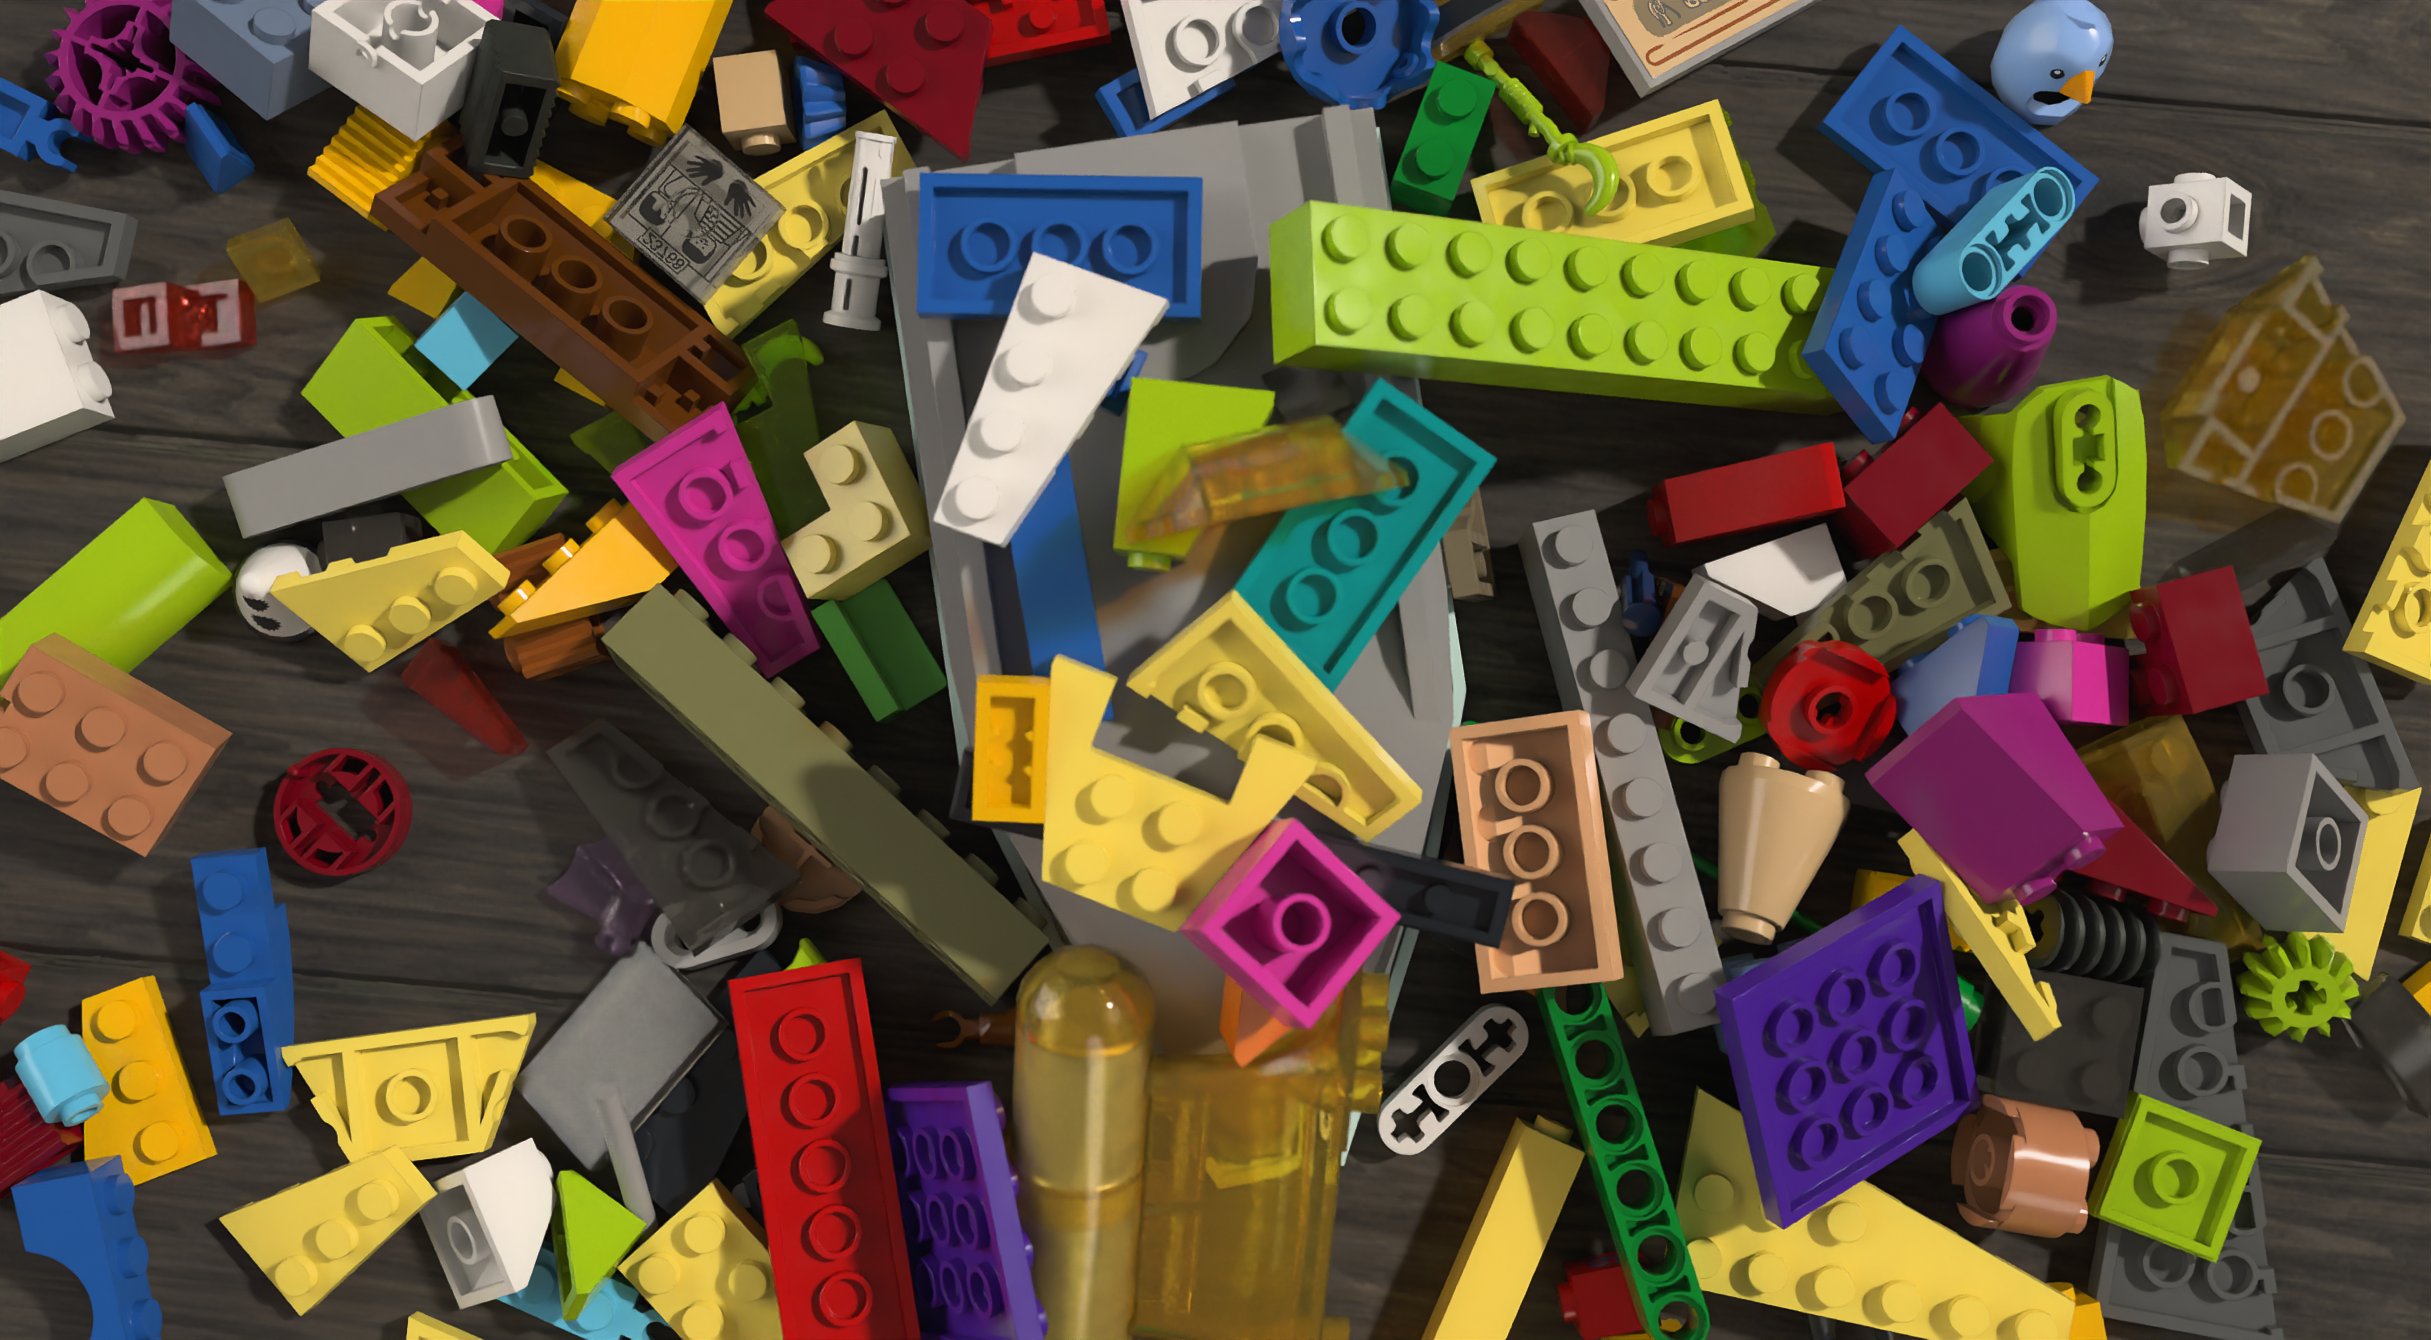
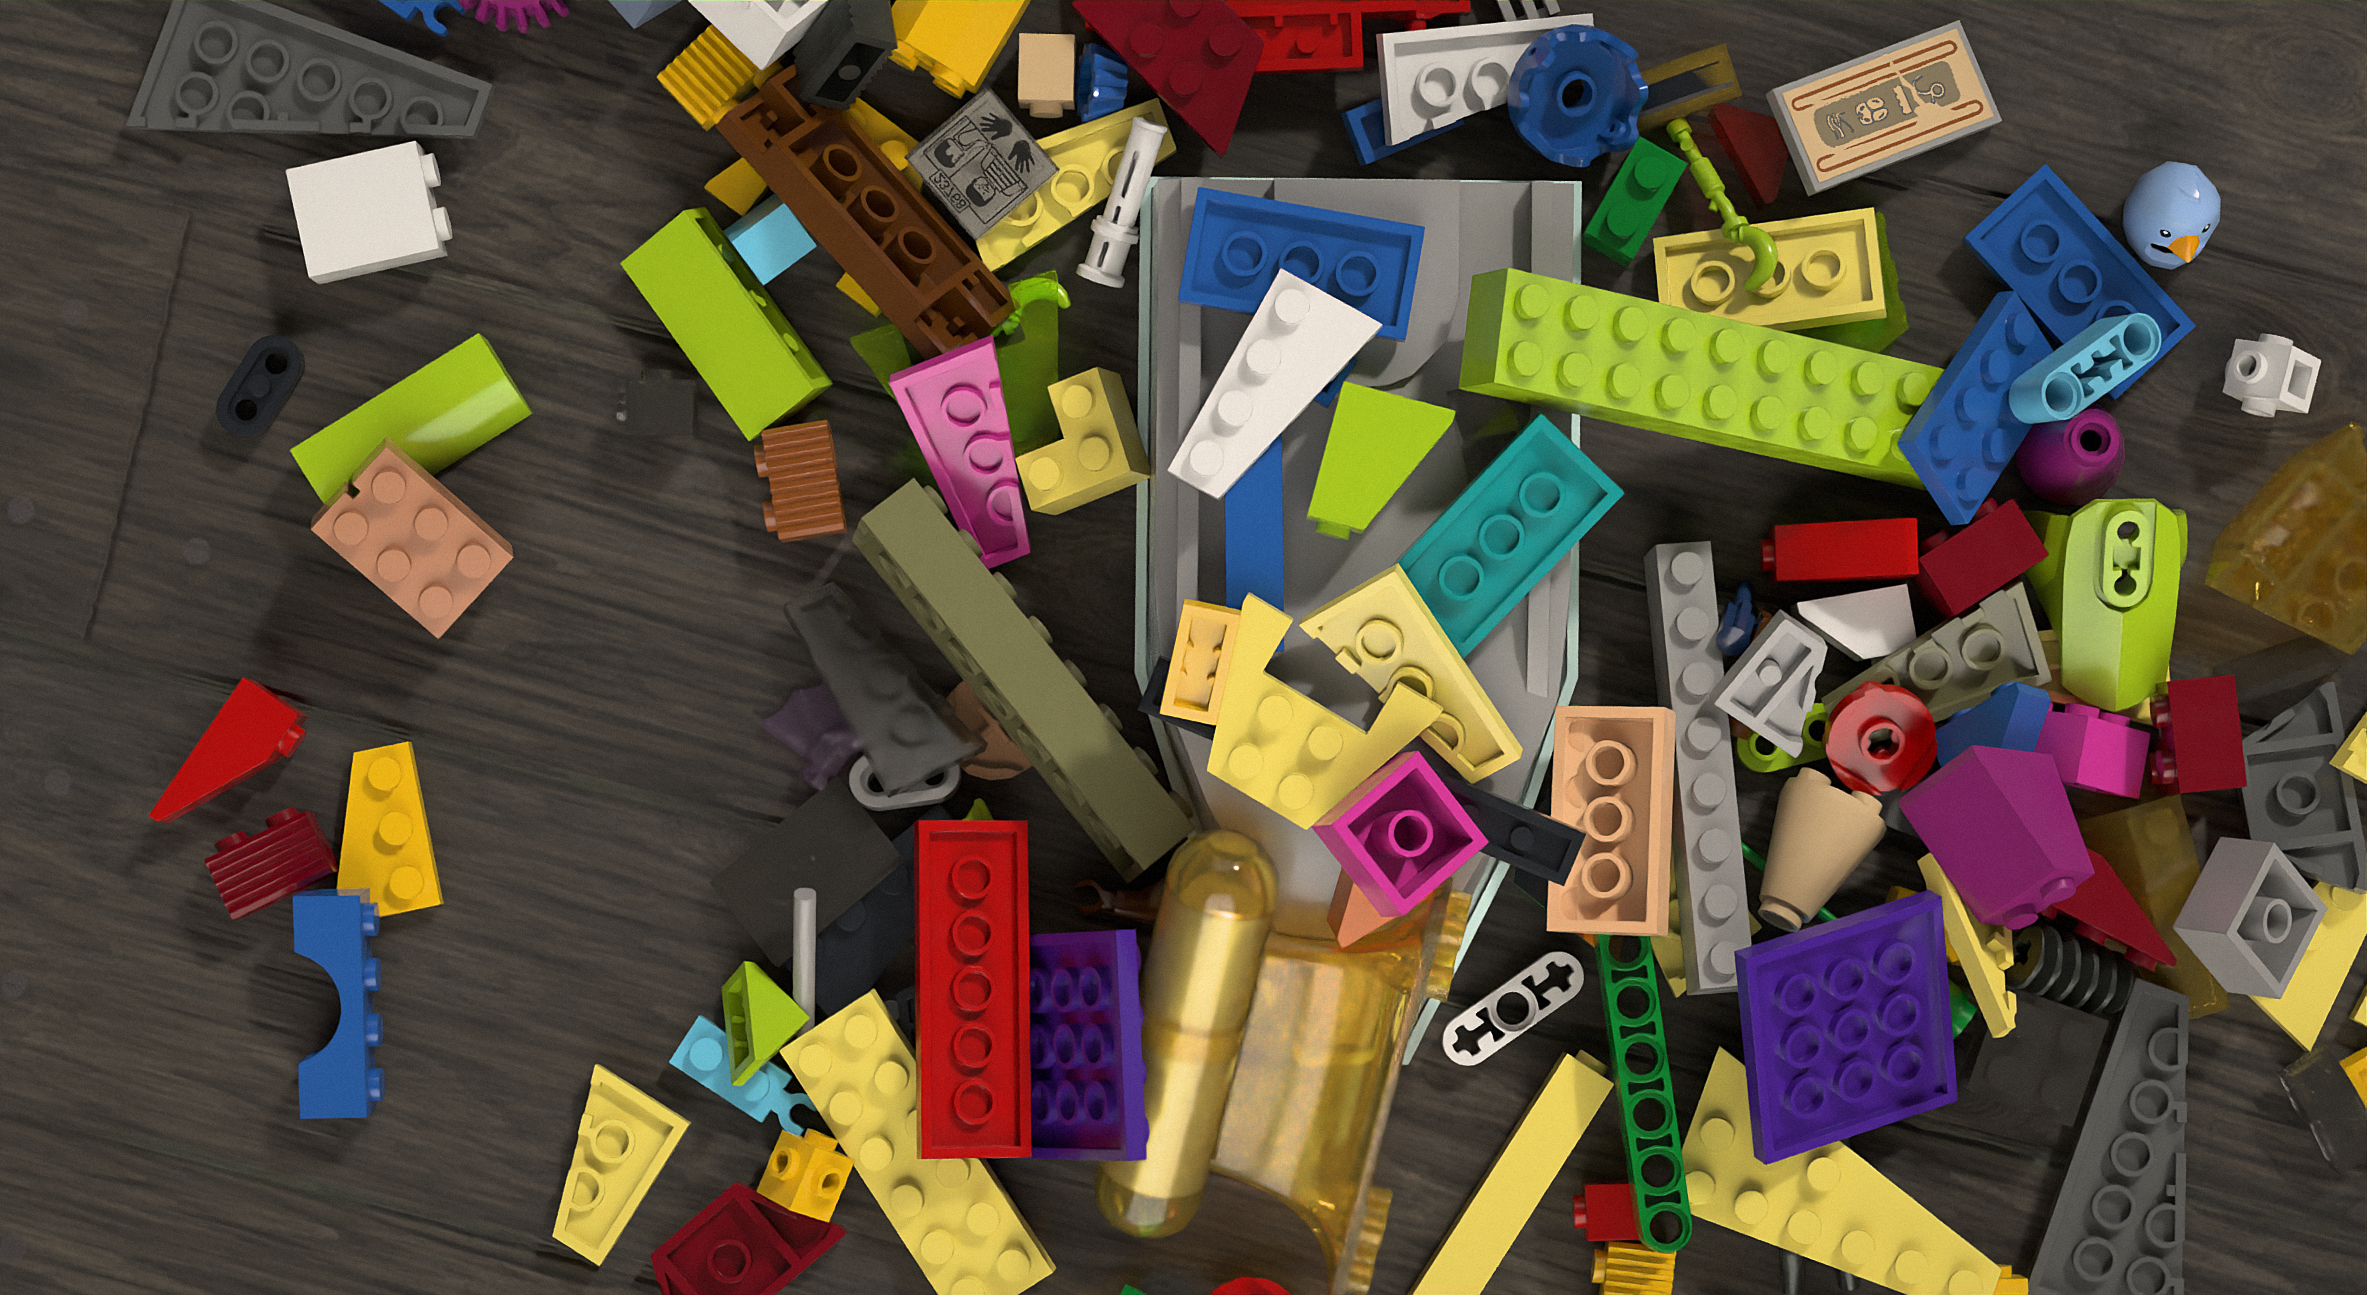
camera: 10 degrees right, 0 degrees up
medium azure brick [14,1024,110,1127] -> none
clear red slope [111,279,257,354] -> none
blue slope [184,102,256,194] -> none
blue slope [190,847,294,1116] -> none
light yellow wing [218,1144,438,1316] -> none
light grey beam [222,395,514,539] -> none
clear yellow plate [226,217,321,303] -> none
white hat [232,538,332,643] -> none
light yellow wing [269,530,511,673] -> none
dark red piece [273,748,412,876] -> none
light yellow wing [281,1013,536,1162] -> none
clear red slope [400,638,529,756] -> none
white slope [419,1138,558,1310] -> none
yellow slope [488,498,679,640] -> none
bright green panel [811,579,948,724] -> none
clear yellow wedge [1125,414,1410,544] -> none
dark tan wing [1441,486,1499,603] -> none
nougat brick [1951,1094,2100,1238] -> none
lime tile [2087,1090,2262,1263] -> none
lime gear [2235,931,2360,1043] -> none

